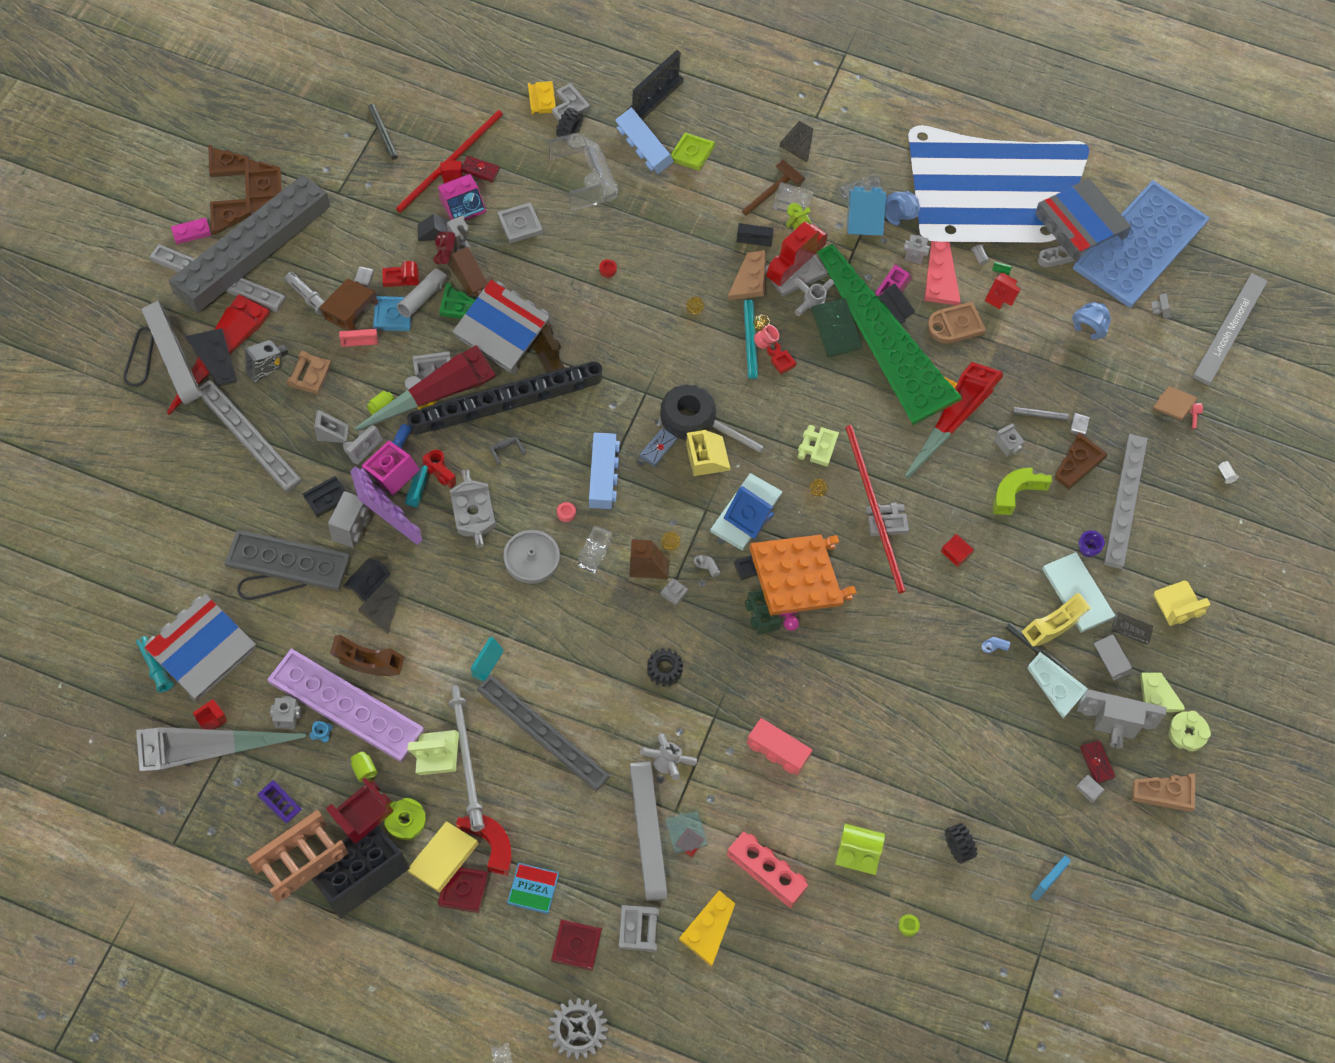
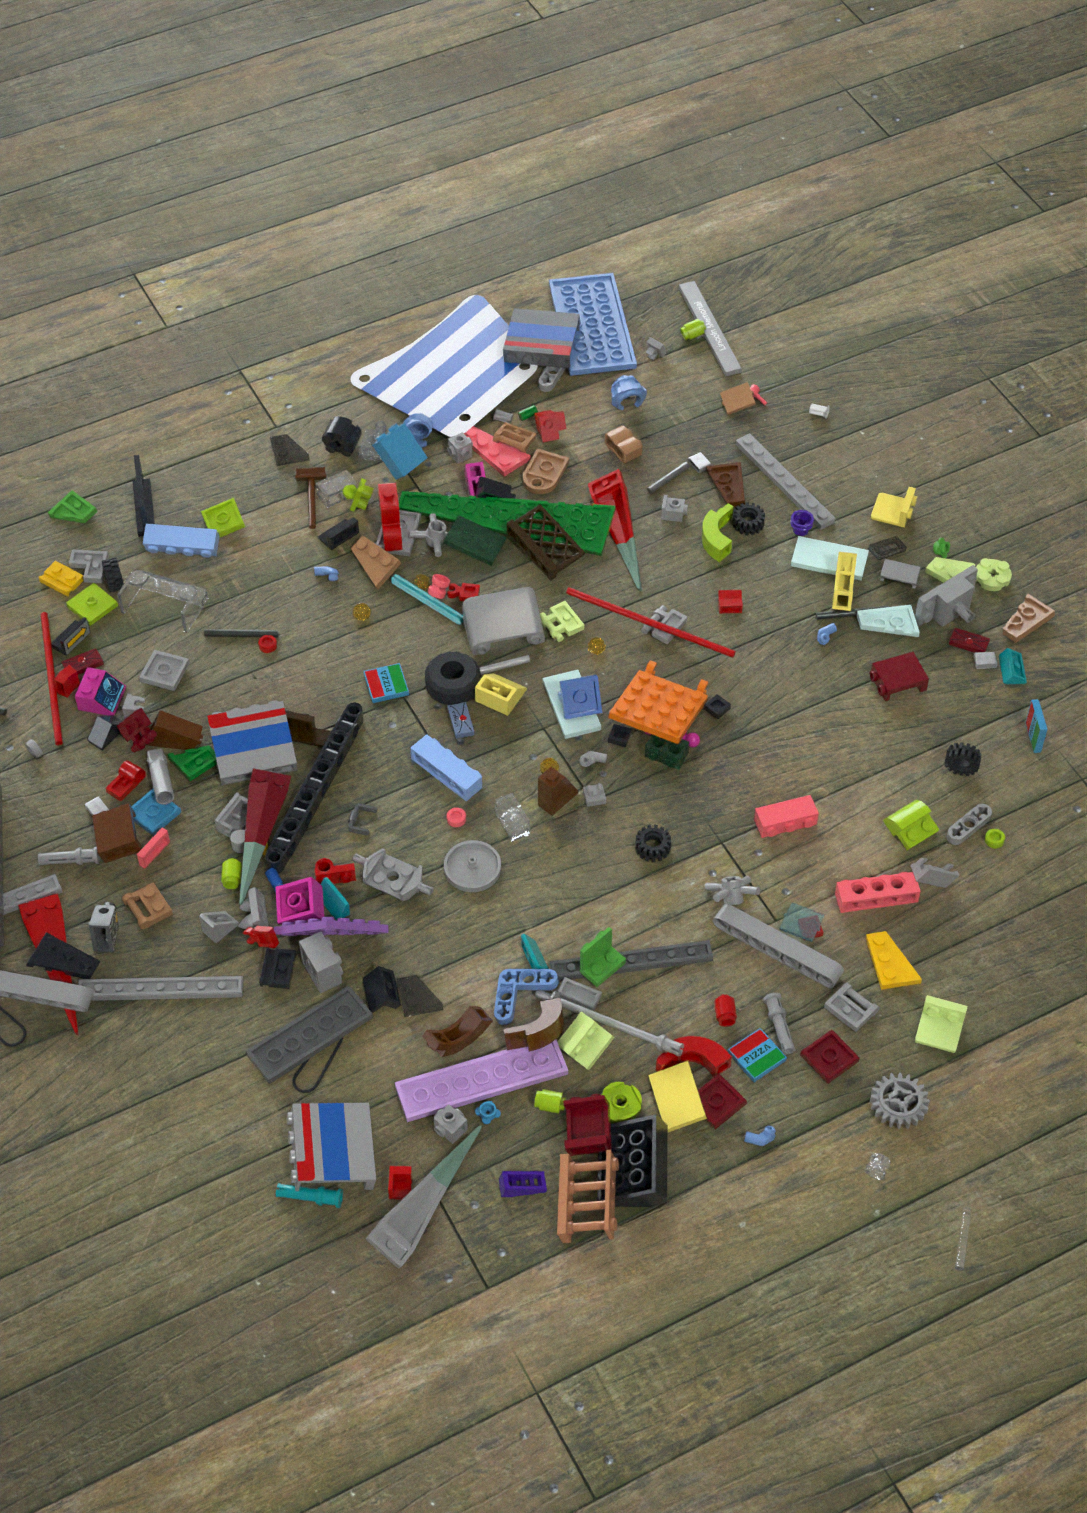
camera: 45 degrees left, 10 degrees down
none -> light grey tile [25,739,43,758]
none -> bright green wing [48,490,98,523]
none -> panel [51,617,90,656]
none -> lime plate [66,583,118,626]
none -> pearl dark grey bar [204,629,279,638]
none -> red plate [243,926,279,948]
none -> medium blue arm [314,566,339,581]
none -> black brick [322,416,362,457]
none -> tile [364,663,409,703]
none -> light grey windscreen [463,587,545,656]
none -> medium nougat plate [493,422,536,453]
none -> medium blue beam [494,969,559,1025]
none -> reddish brown arch [503,998,564,1052]
none -> dark brown fence [506,504,585,581]
none -> light grey tile [557,977,602,1011]
none -> bright green bracket [580,927,626,987]
none -> medium nougat brick [605,425,643,463]
none -> lime brick [680,318,706,340]
none -> black plate [704,694,731,719]
none -> red brick [714,994,737,1027]
none -> black tyre [732,502,765,536]
none -> medium blue arm [744,1126,776,1146]
none -> light grey pin [763,993,796,1055]
none -> dark red panel [869,652,929,701]
none -> light grey hinge [911,858,959,888]
none -> yellowish green bracket [915,995,968,1053]
none -> bright green plate [933,538,950,558]
none -> light grey beam [947,804,992,845]
none -> teal slope [999,648,1027,684]

